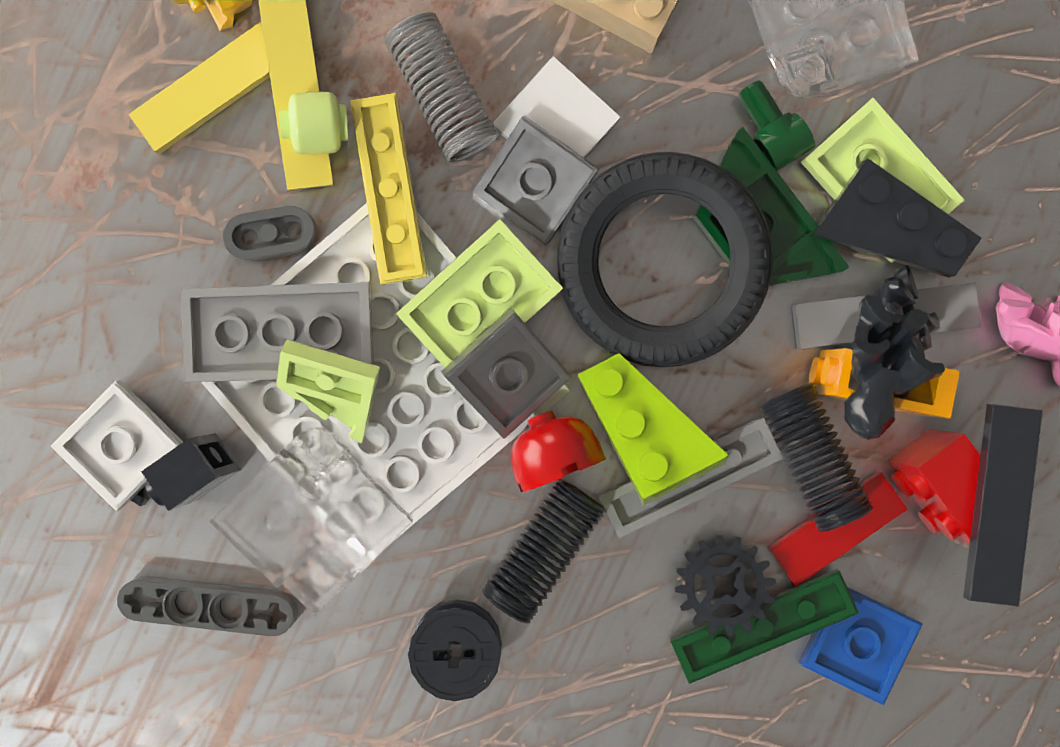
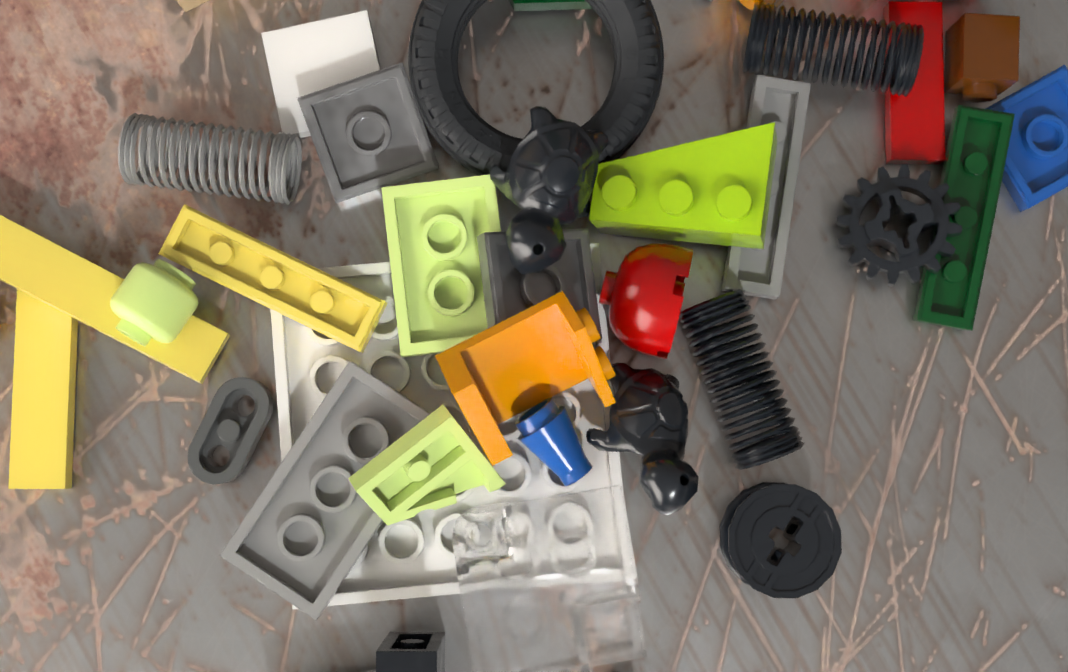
camera: 55 degrees left, 5 degrees down
none -> light orange panel [435,291,616,466]
none -> black animal [490,106,609,274]
none -> blue cone [514,397,593,486]
none -> black animal [586,363,699,515]
none -> reddish brown brick [944,13,1020,103]

